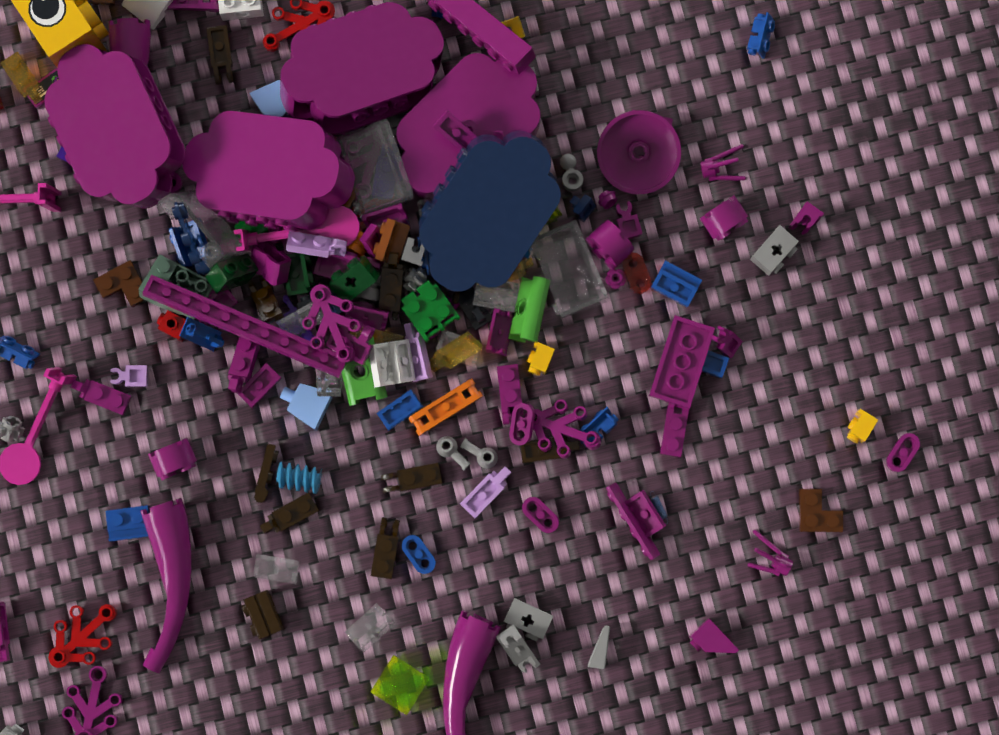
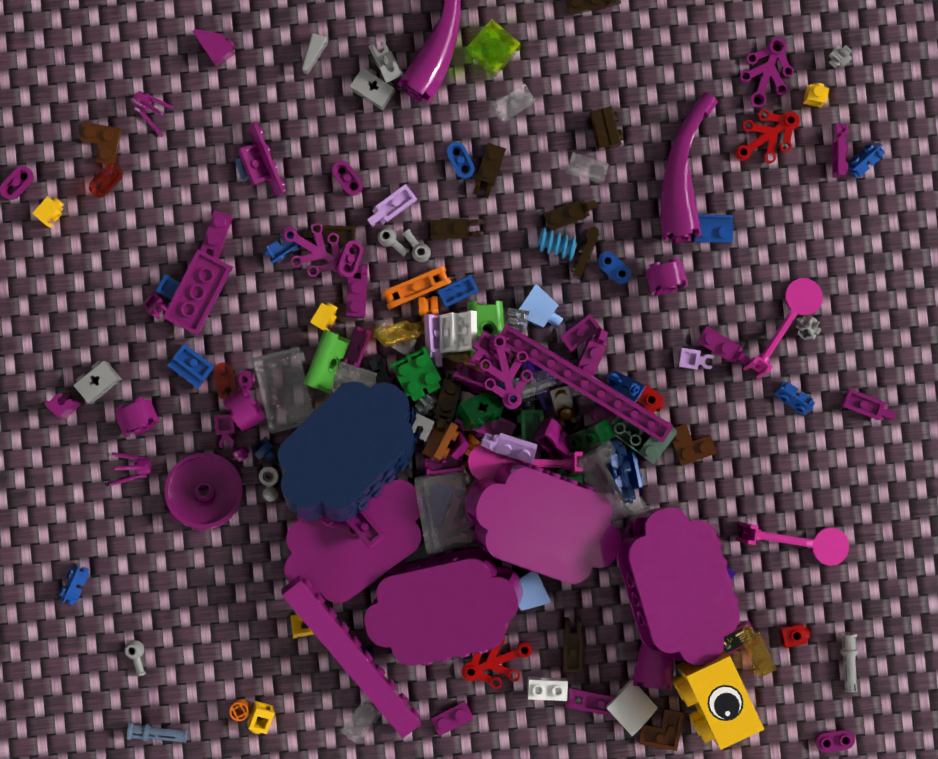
camera: 170 degrees left, 5 degrees up
none -> clear red plate [89,163,123,198]
none -> orange wheel [419,296,439,316]
none -> blue plate [598,252,631,284]
none -> yellow brick [803,83,829,108]

